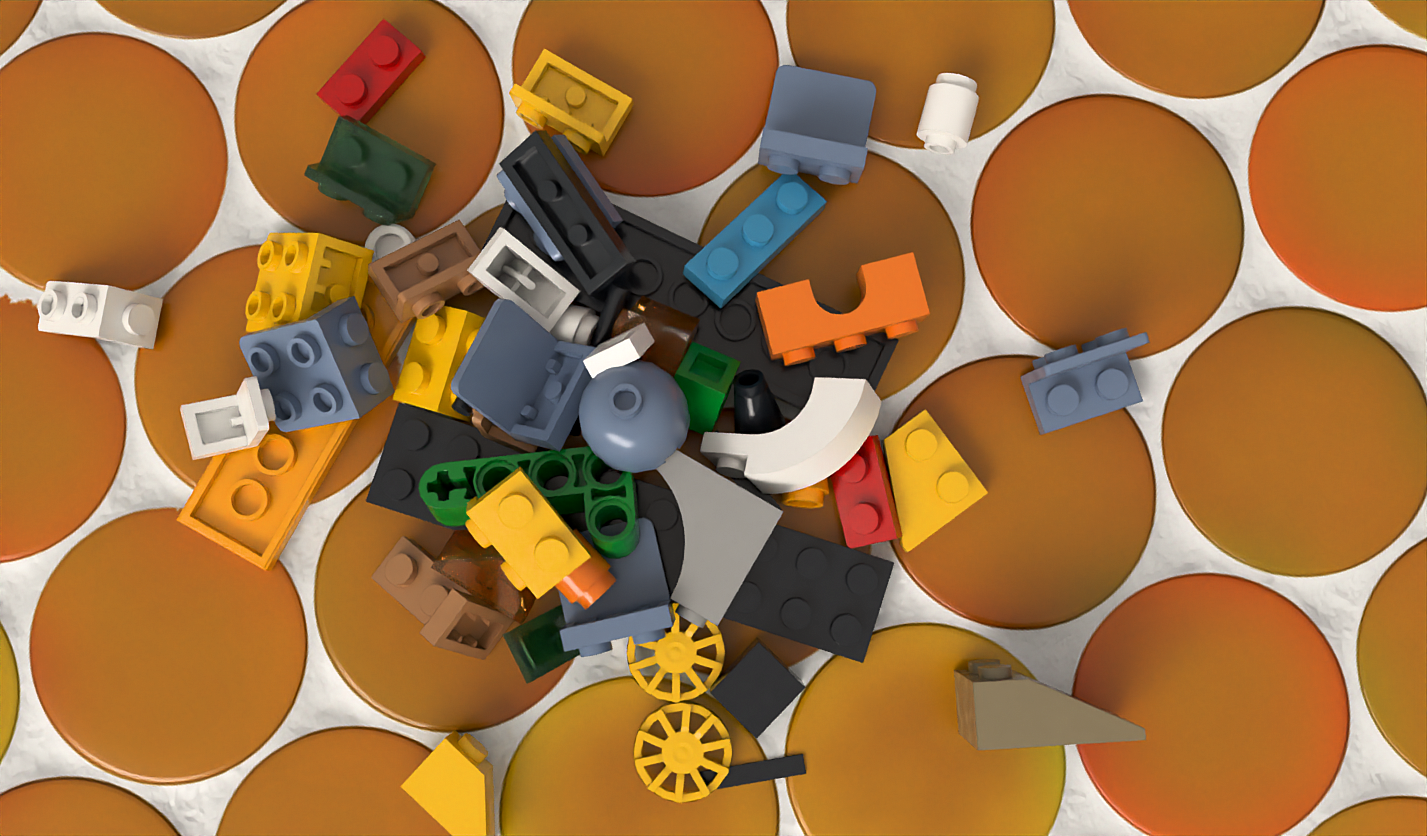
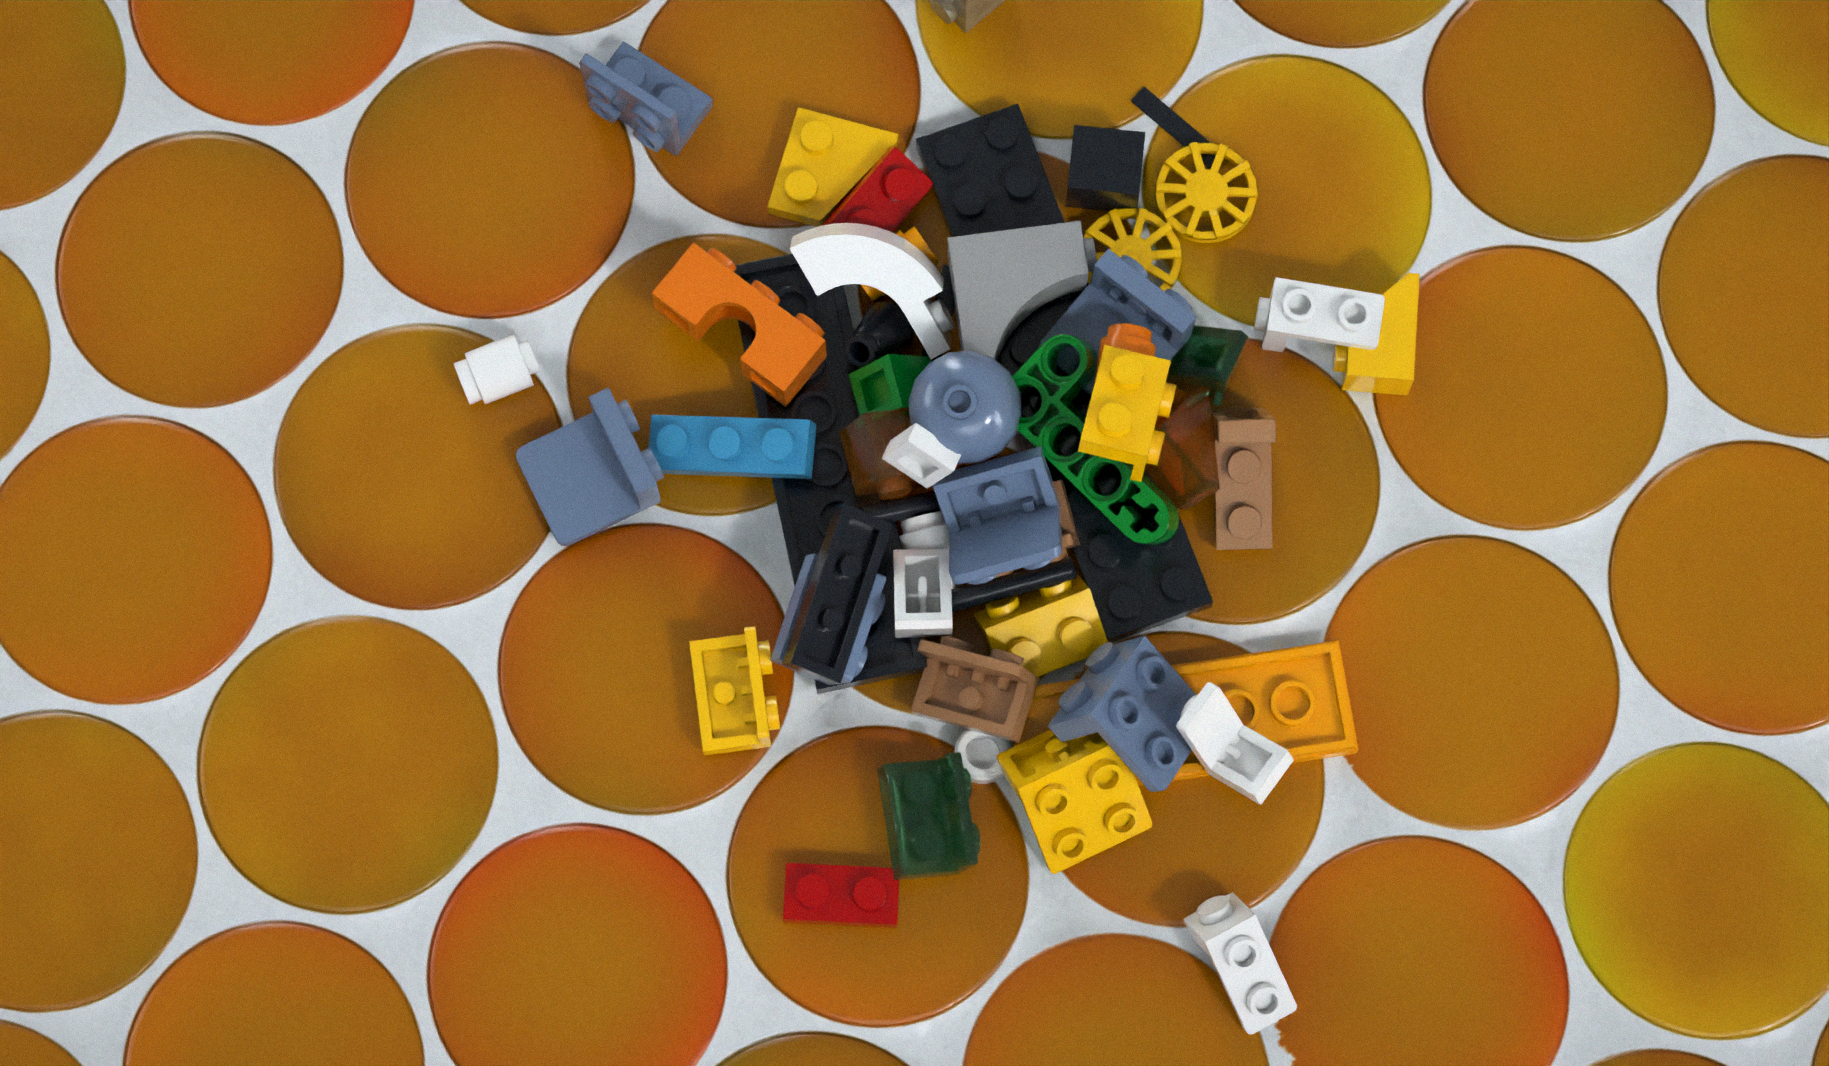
camera: 130 degrees left, 10 degrees down
none -> white bracket [1254,277,1385,353]

